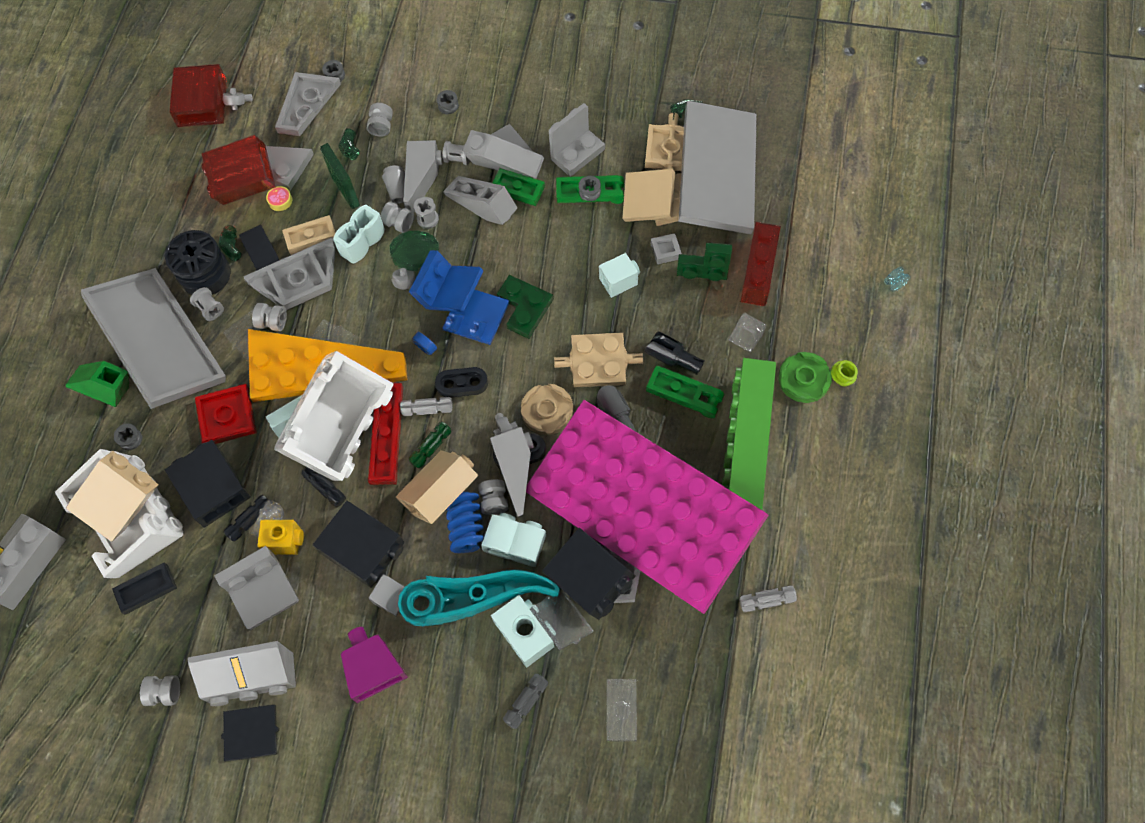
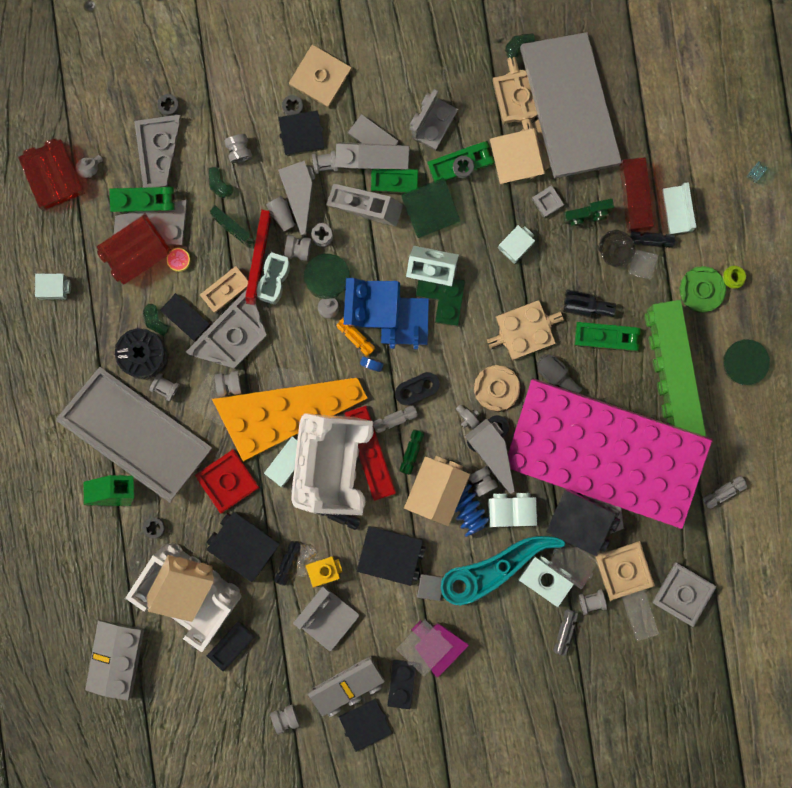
camera: 20 degrees left, 20 degrees up
none -> light aqua brick [35,274,71,299]
none -> green plate [109,187,175,212]
none -> red tile [245,209,271,305]
none -> black piece [278,110,325,155]
none -> tan plate [289,45,352,108]
none -> light orange axle [336,318,375,356]
none -> black plate [387,659,416,710]
none -> clear piece [396,619,453,676]
none -> clear green tile [401,178,460,238]
none -> light aqua brick [406,246,459,286]
none -> light grey bush [579,589,607,615]
none -> tan plate [595,541,655,601]
none -> clear smoke hair [598,230,636,268]
none -> black axle [630,231,676,248]
none -> light grey plate [652,562,717,627]
none -> light aqua panel [662,182,696,234]
none -> clear green tile [723,339,770,385]

